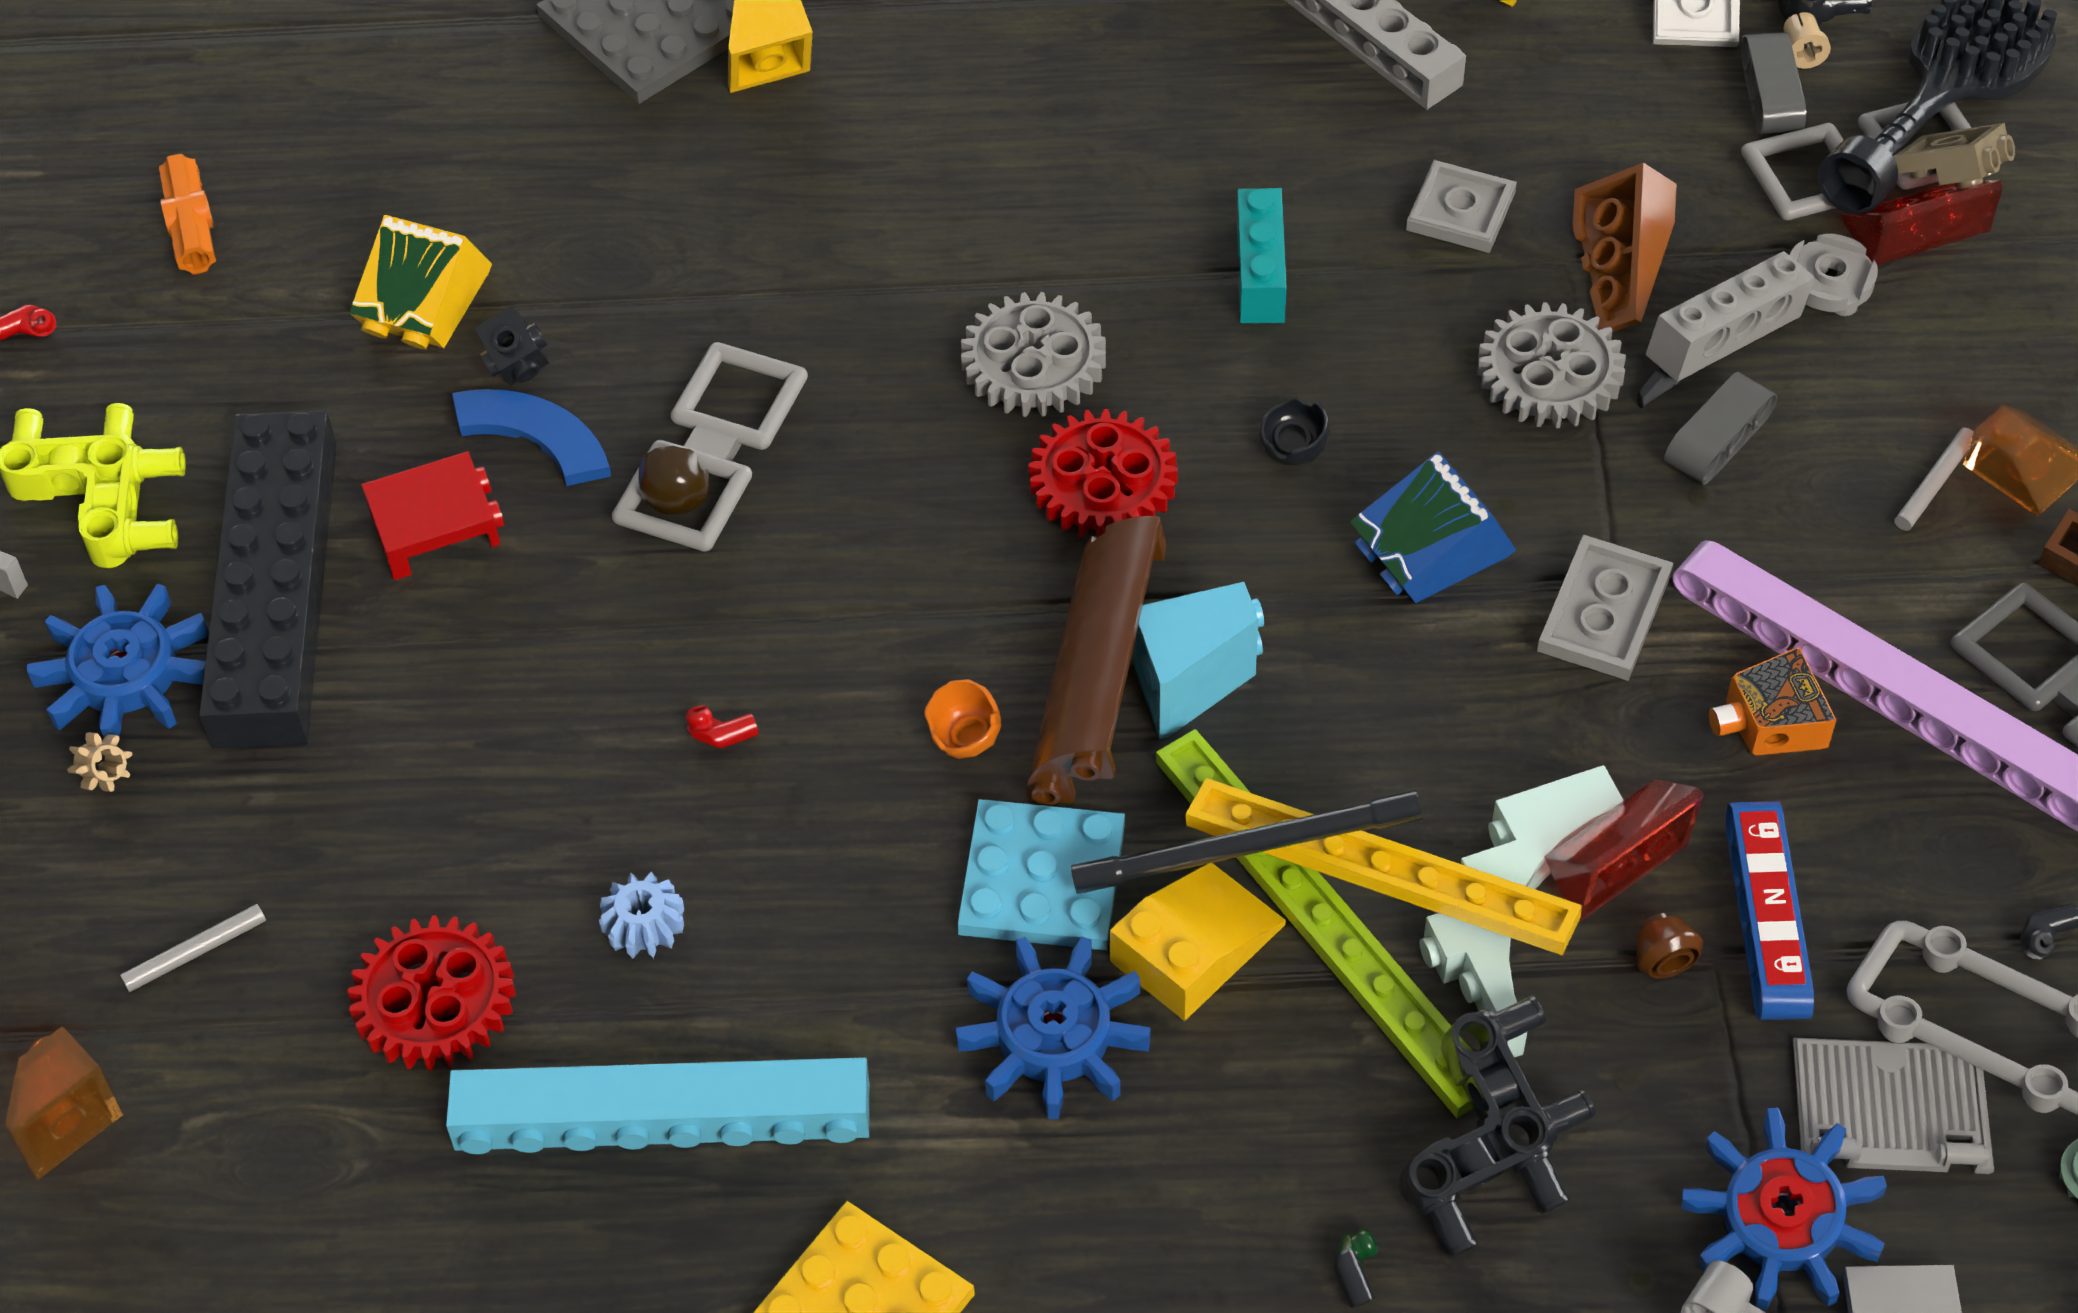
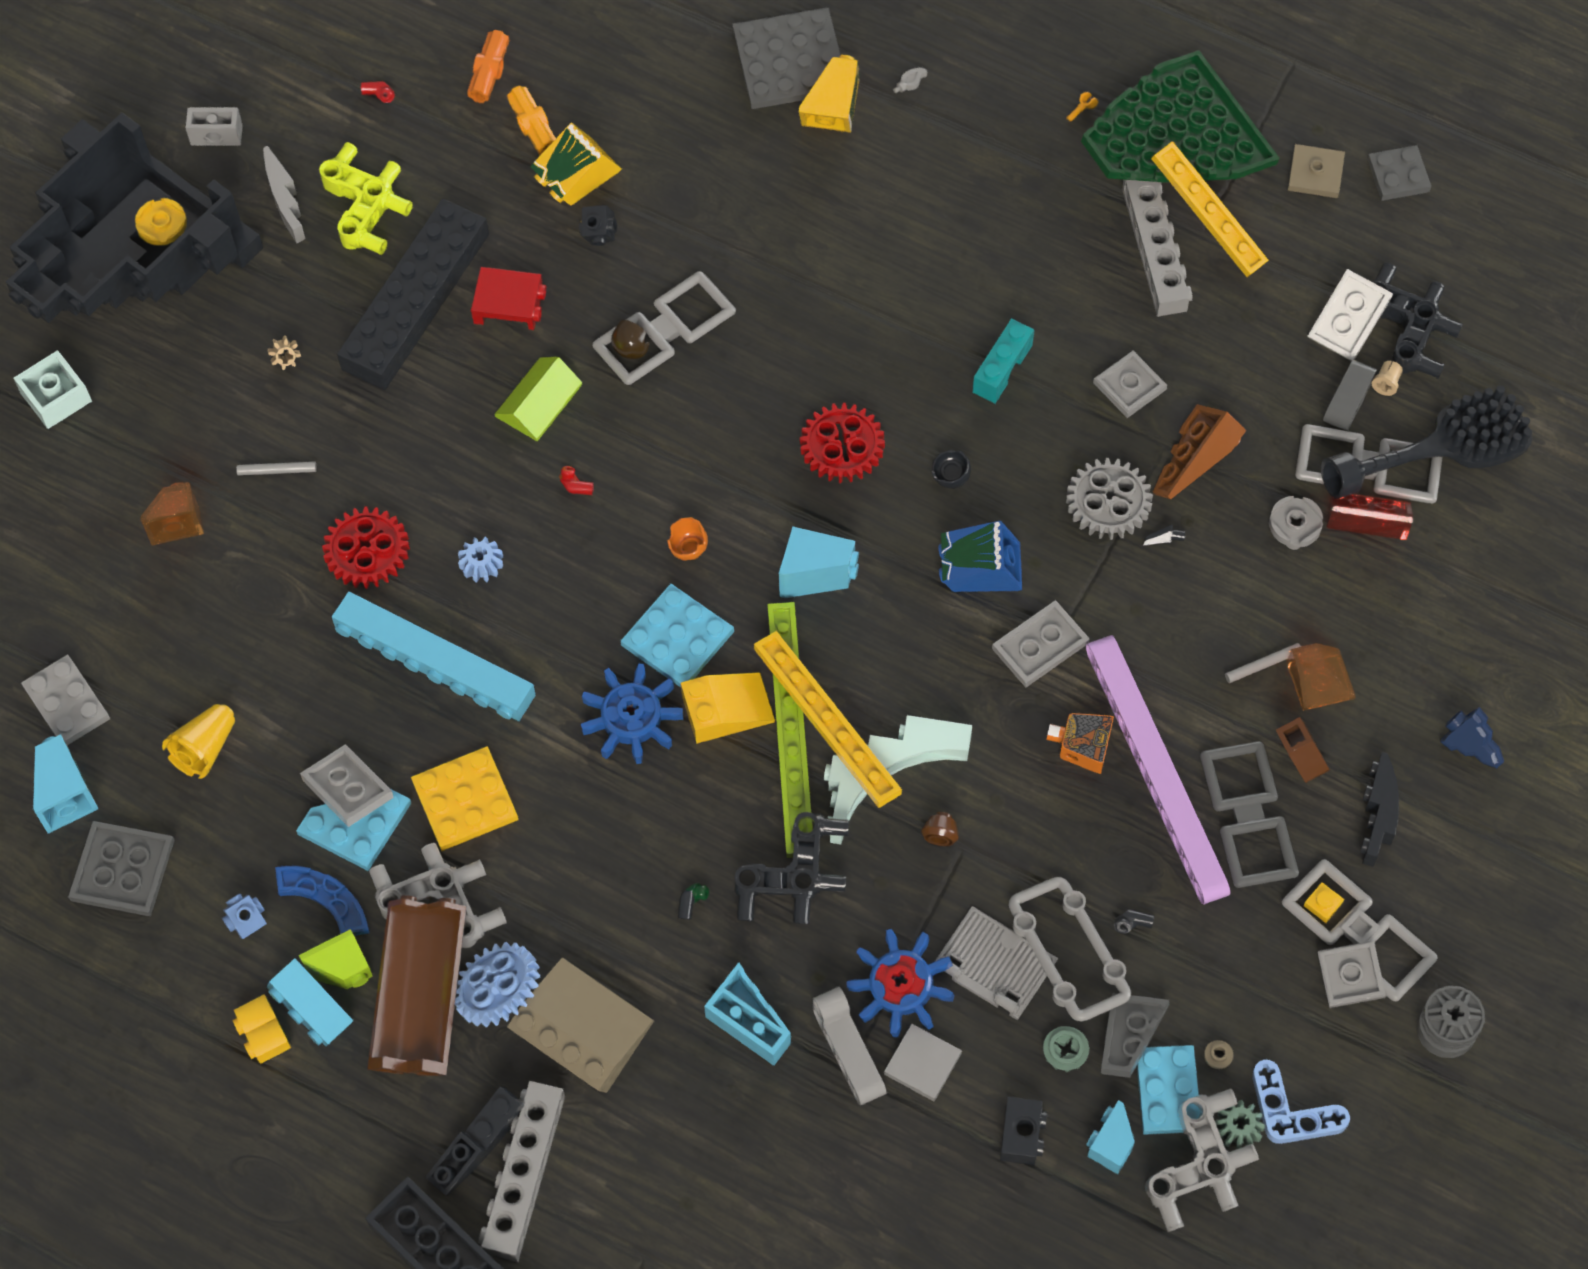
camera: 30 degrees right, 10 degrees up
blue gear [27,584,209,737] -> none
blue tile [452,389,611,486] -> none
light grey gear [961,292,1106,417] -> none
reddish brown cylinder [1026,516,1167,805] -> none
black piece [1071,790,1423,894] -> none
clear red slope [1544,779,1704,923] -> none
light grey brick [1646,251,1815,382] -> none
dark grey beam [1664,372,1778,485] -> none
beam [1725,801,1814,1020] -> none
dark tan plate [1893,122,2015,189] -> none
none -> lime slope [495,357,582,441]
none -> light orange piece [507,86,556,155]

